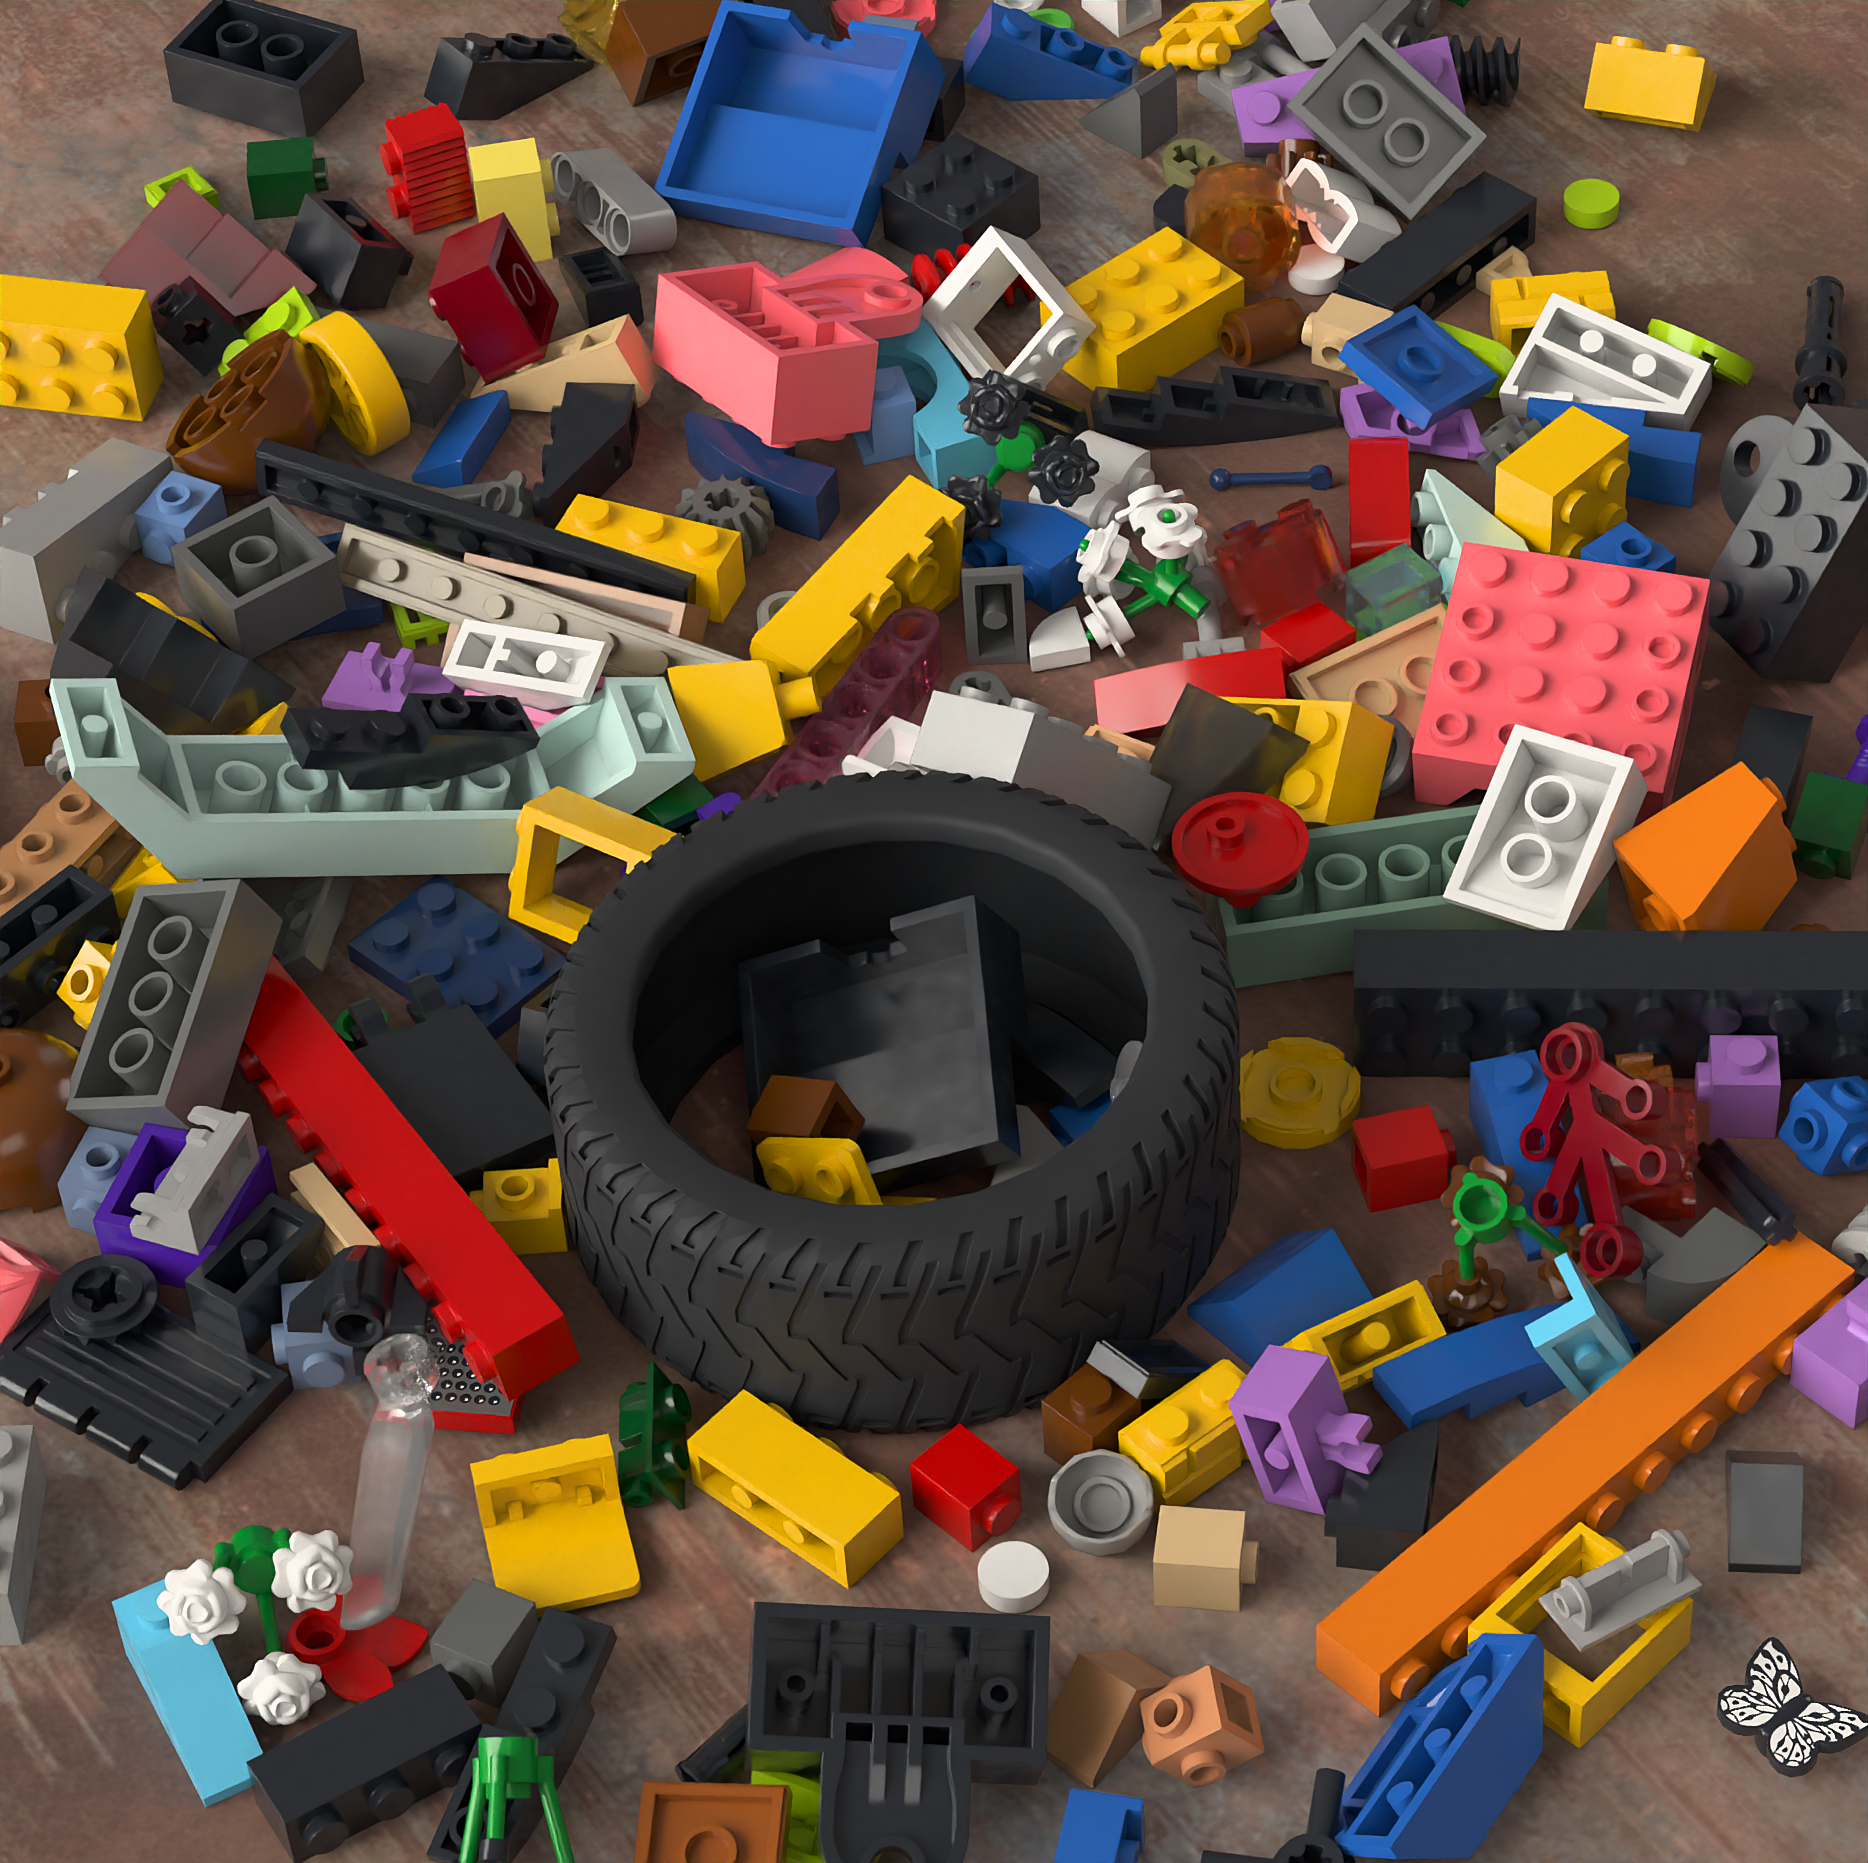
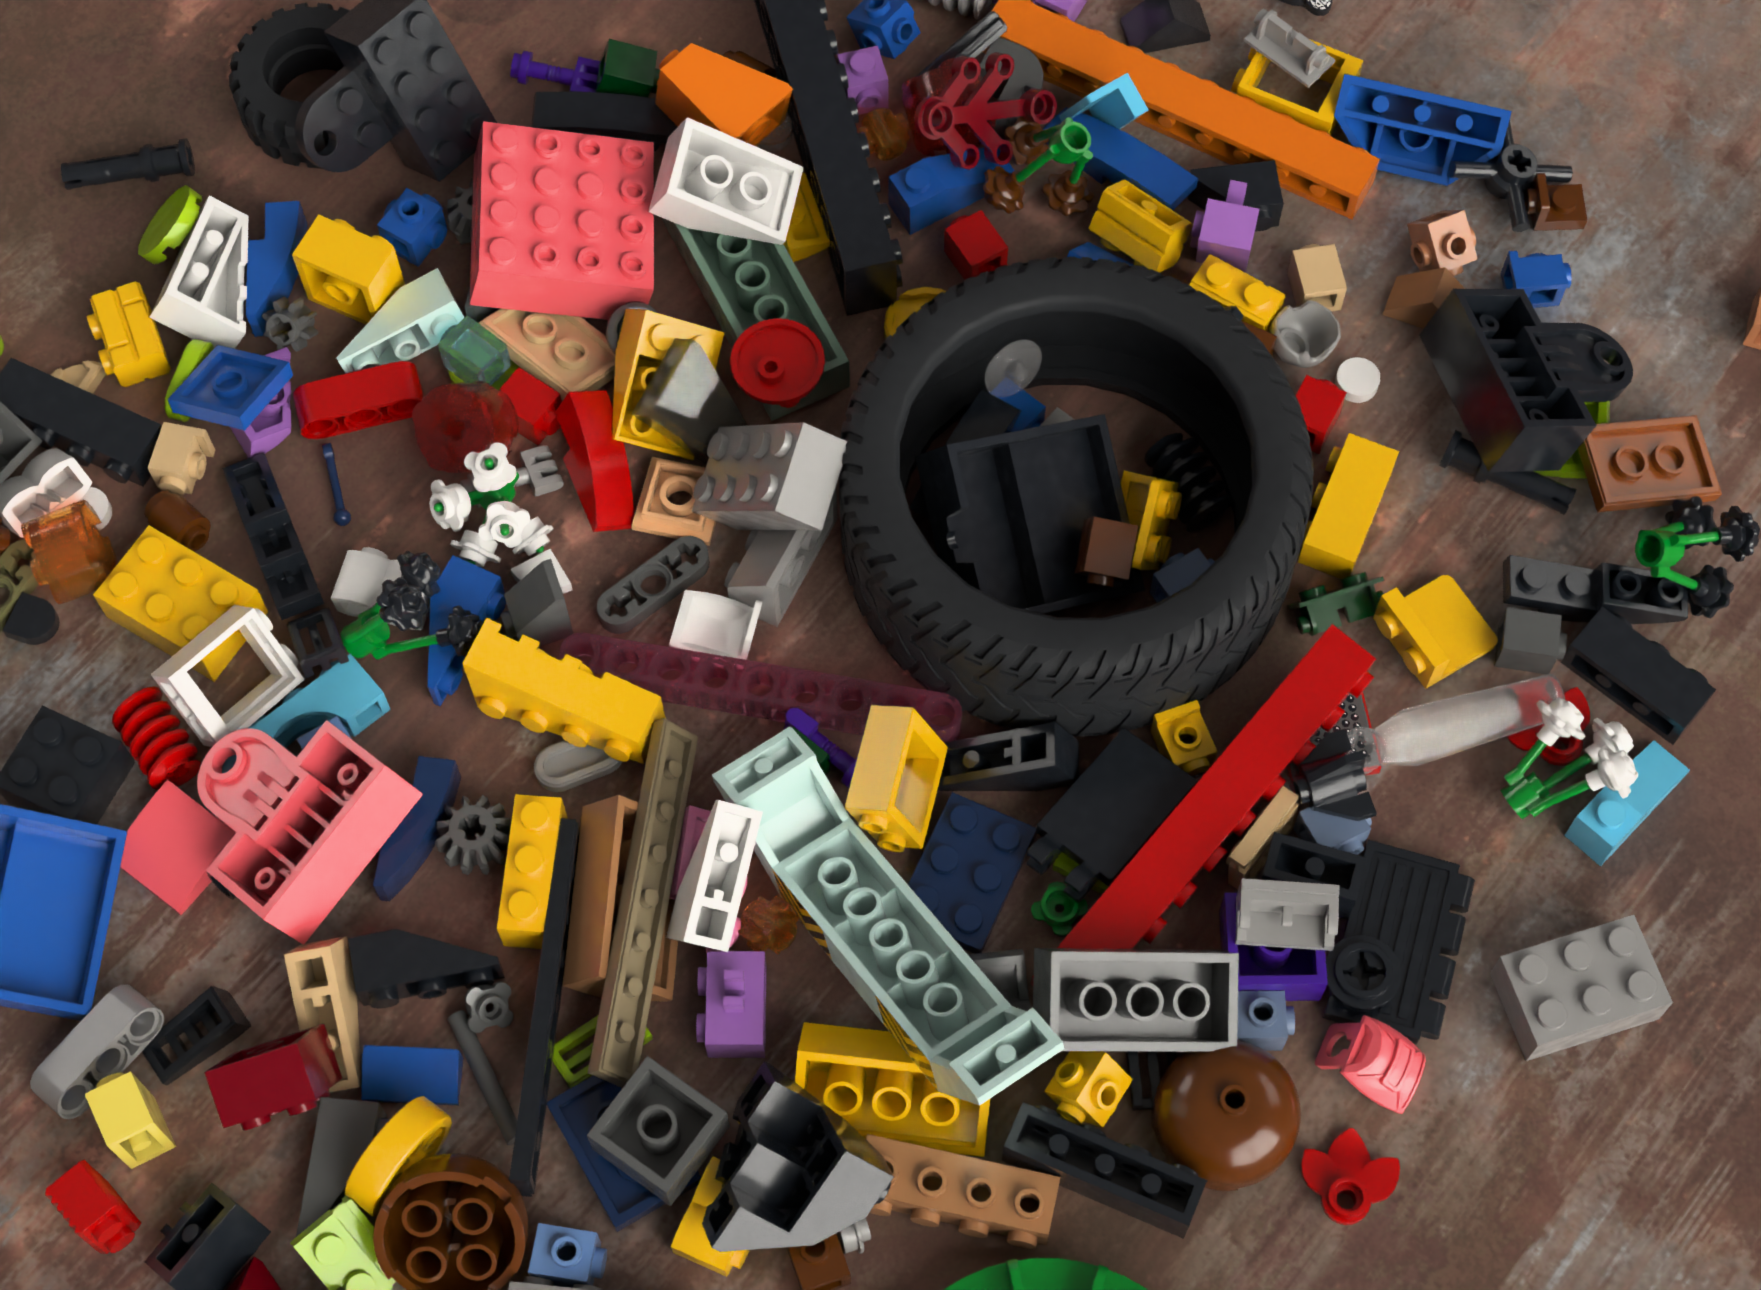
camera: 110 degrees left, 20 degrees up
black slope [280,693,540,790] -> none
yellow torso [667,660,822,785] -> none

